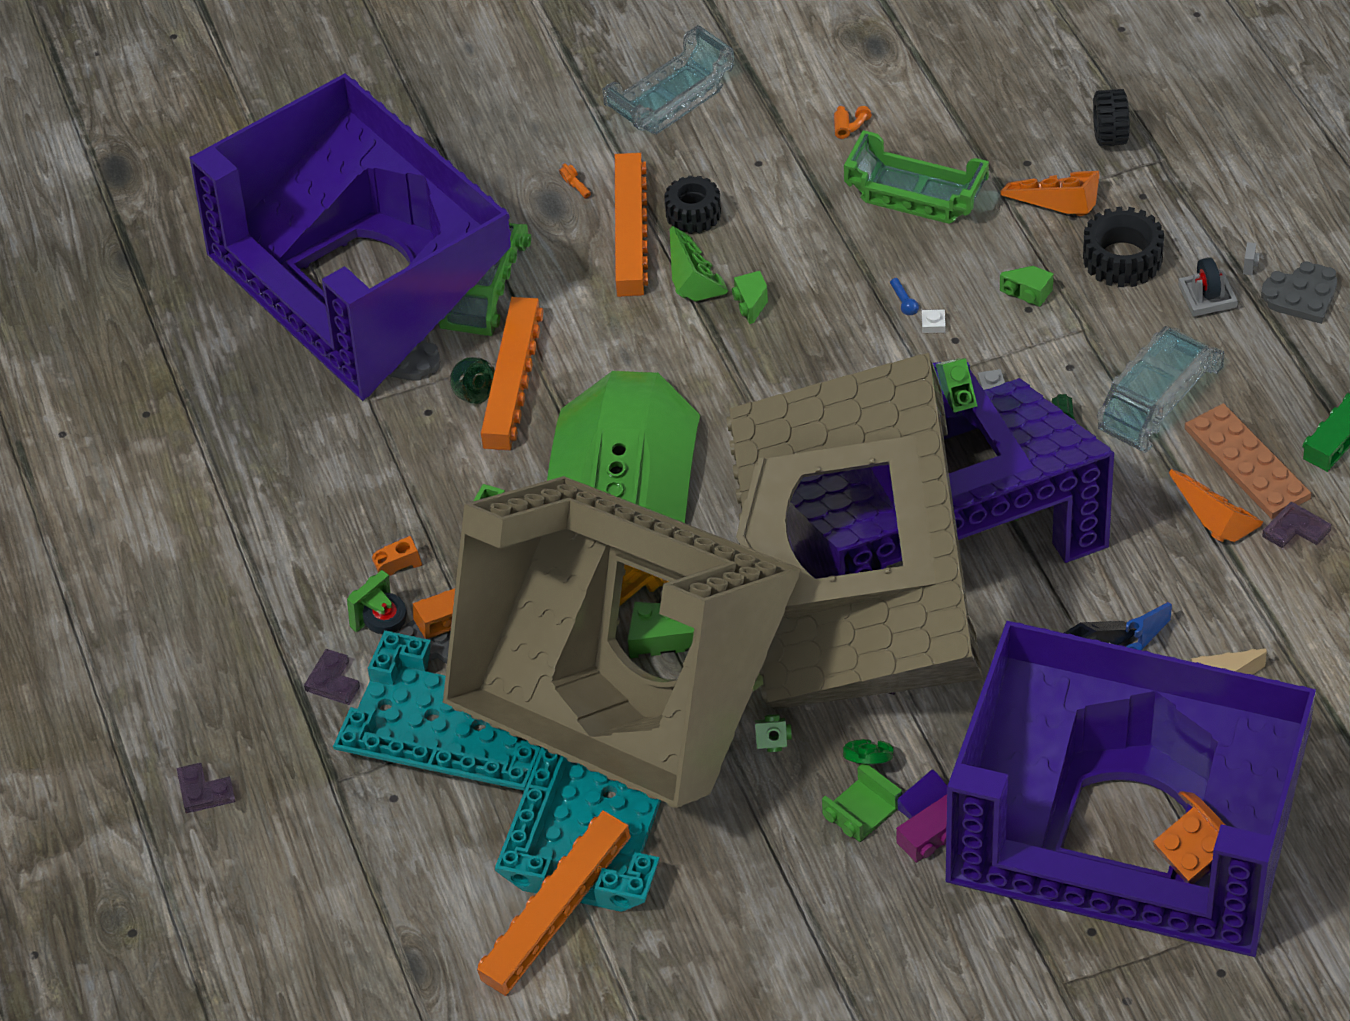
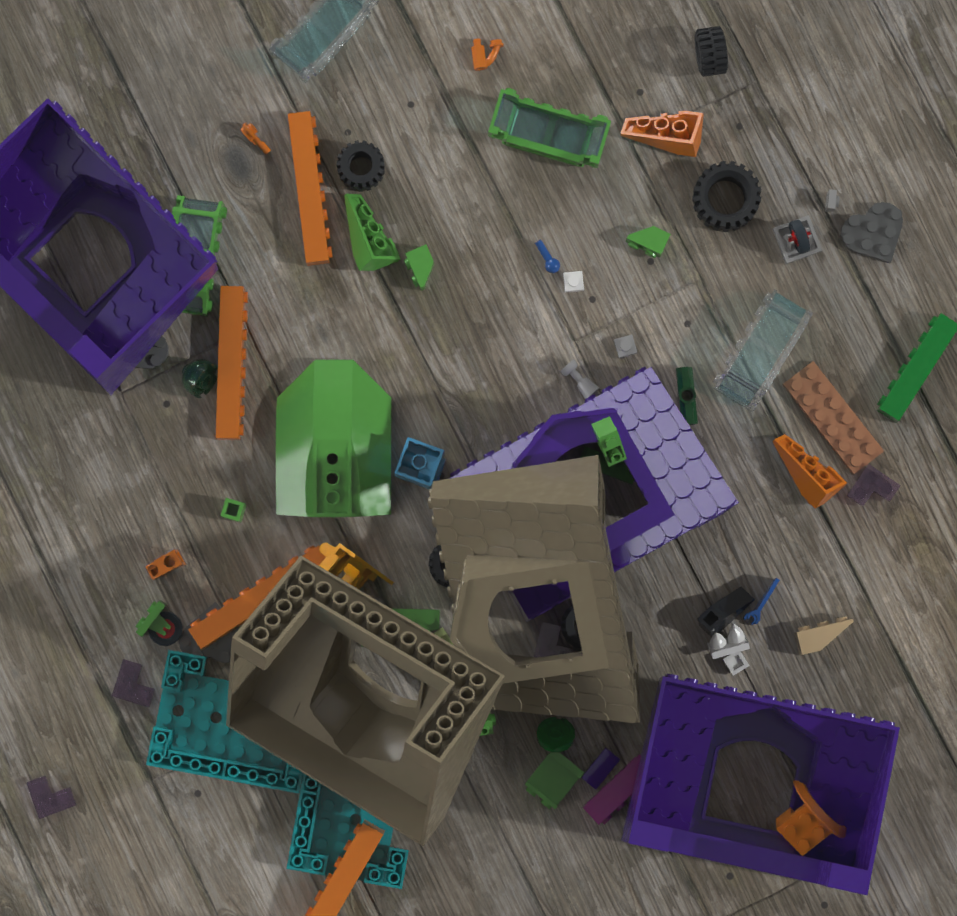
camera: 10 degrees left, 35 degrees up
none -> dark azure brick [394,437,446,489]

